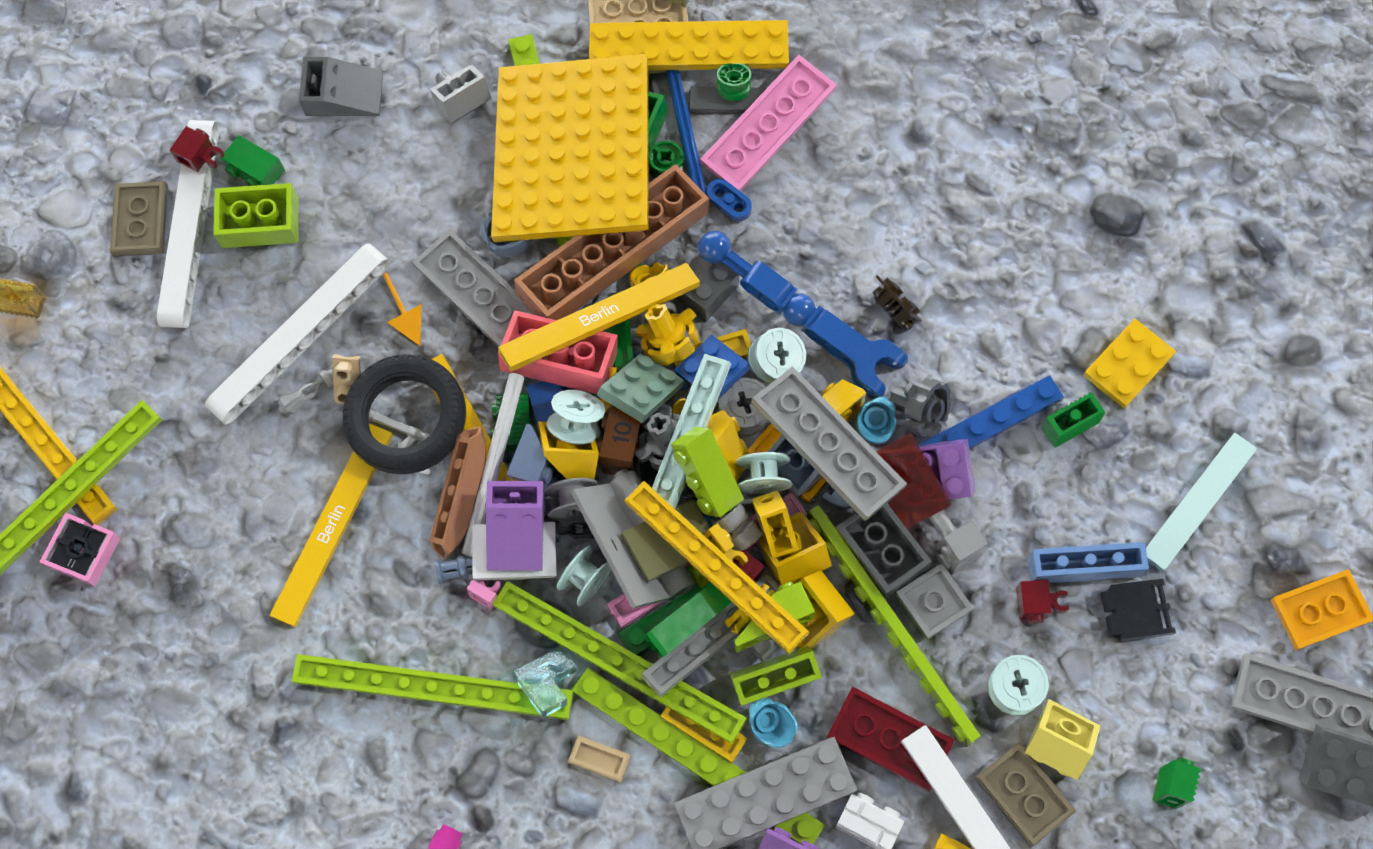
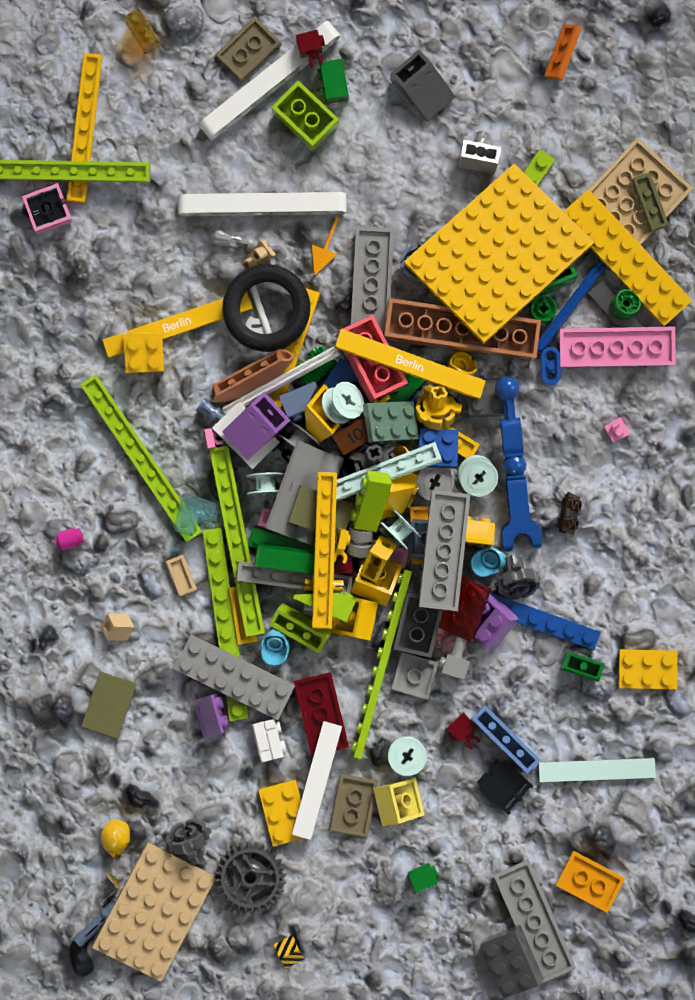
camera: 45 degrees right, 15 degrees up
none -> yellow brick [123,330,164,373]
none -> bright pink tile [603,417,630,444]

